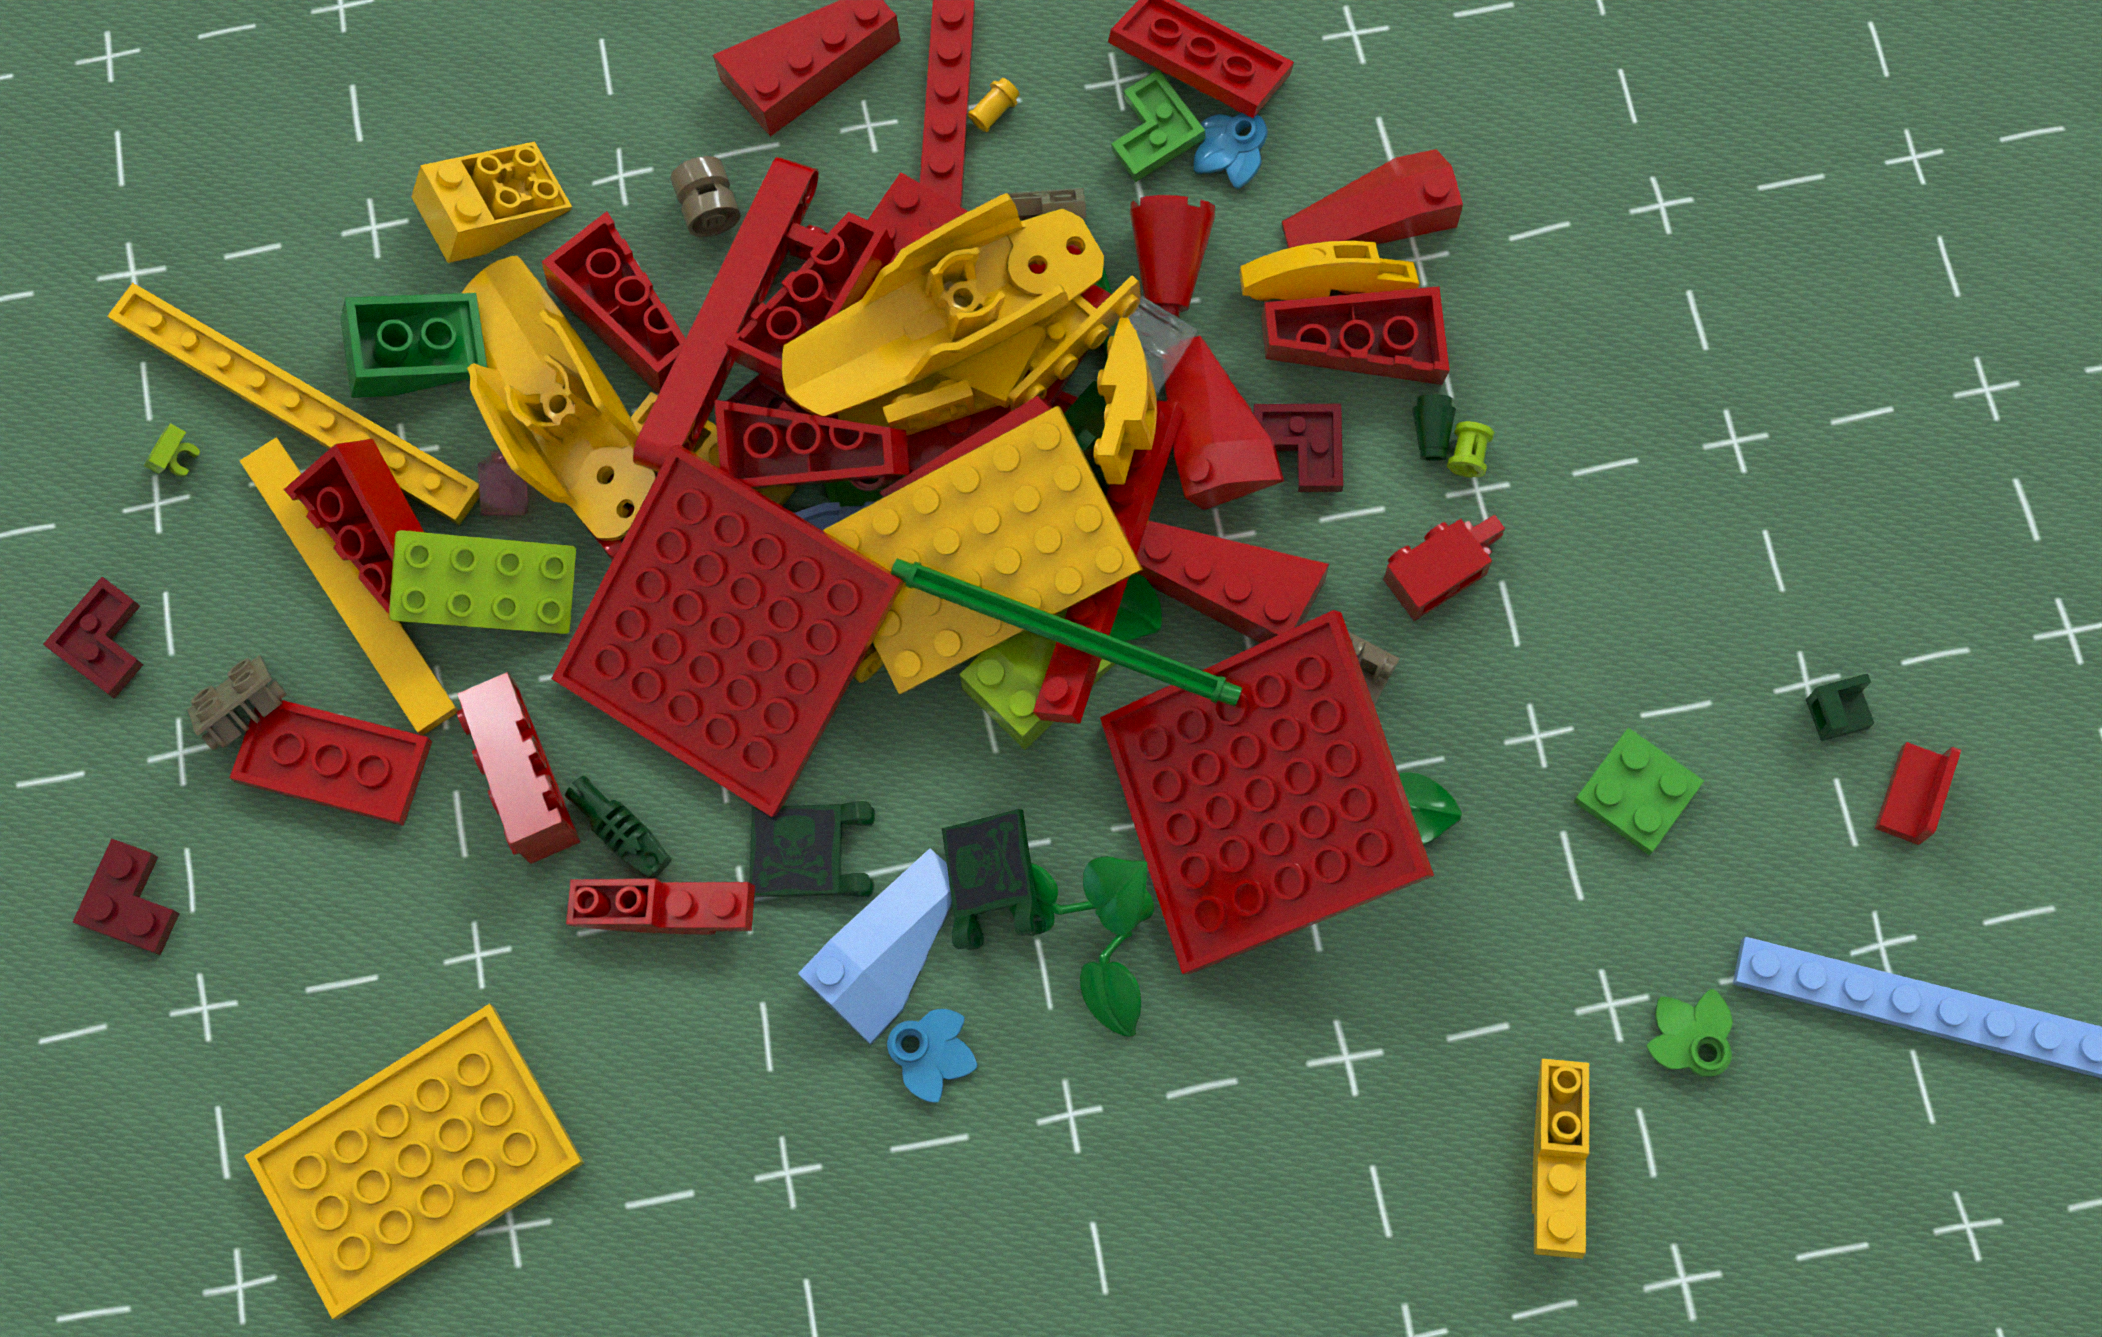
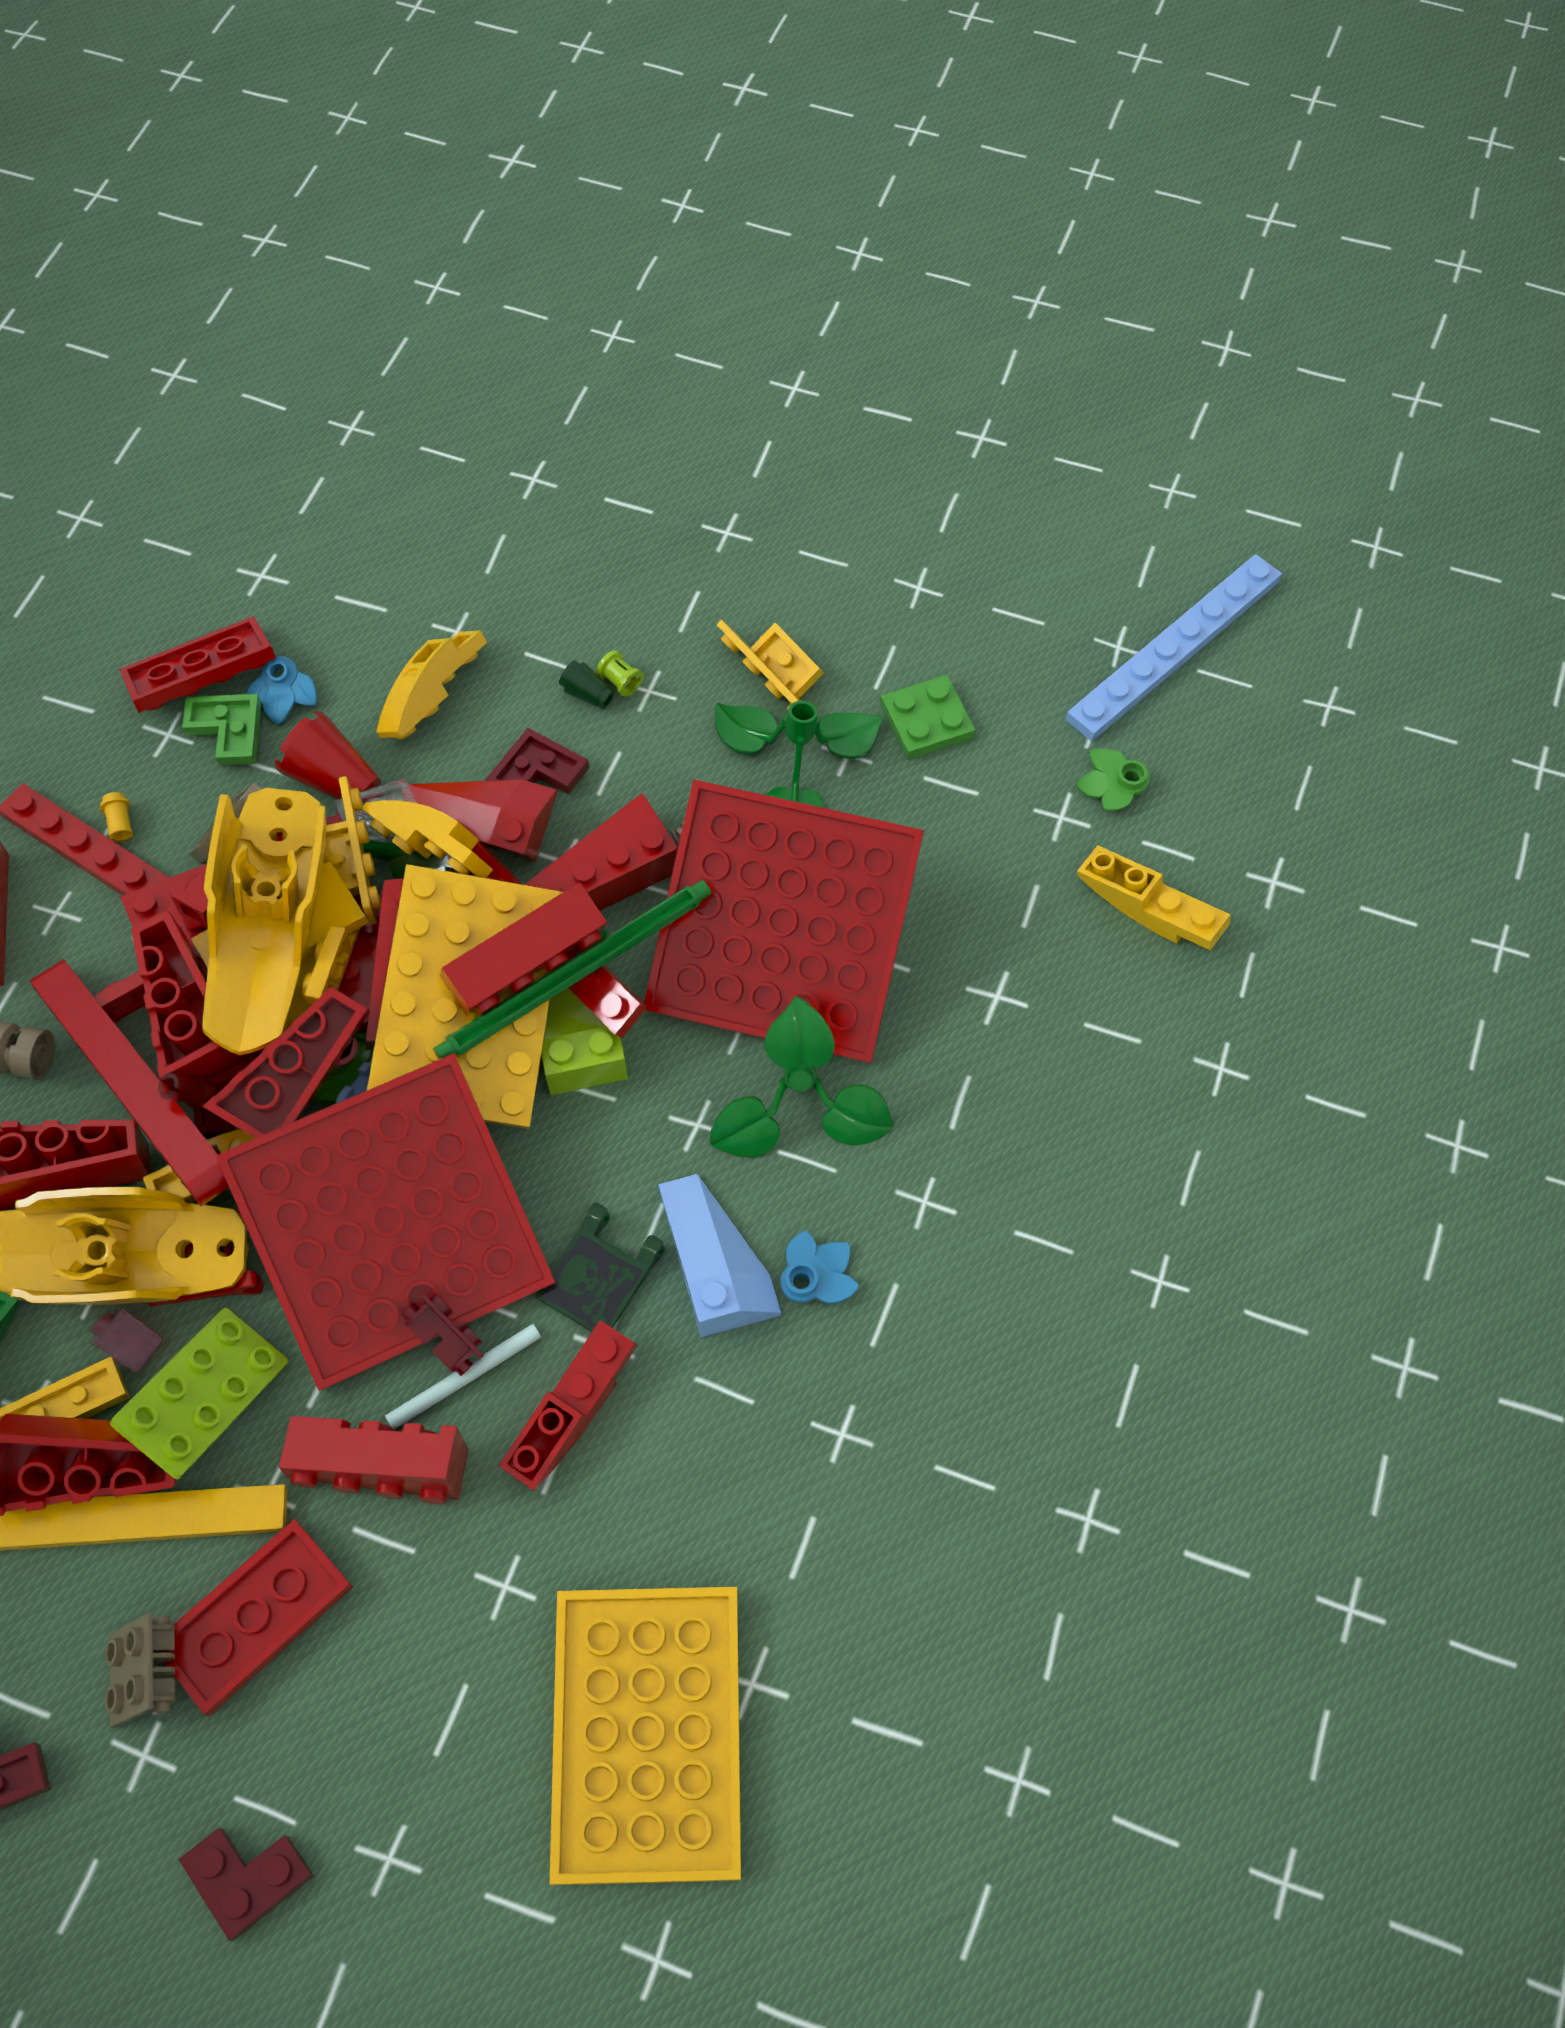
camera: 65 degrees left, 10 degrees down
dark green hinge [565,776,672,879] -> none
flag [942,809,1046,950] -> none
red wedge [1261,286,1450,385] -> none
red wedge [1282,149,1463,248] -> none
red hinge [1383,515,1505,621] -> none
dark green panel [1806,674,1874,741] -> none
red panel [1875,742,1961,845] -> none
none -> clear red pin [158,1072,225,1110]
none -> light aqua bar [385,1324,541,1430]
none -> dark red hinge [401,1293,484,1376]
none -> red brick [440,882,607,1017]
none -> green plant [715,701,882,808]
none -> yellow bracket [716,620,824,709]

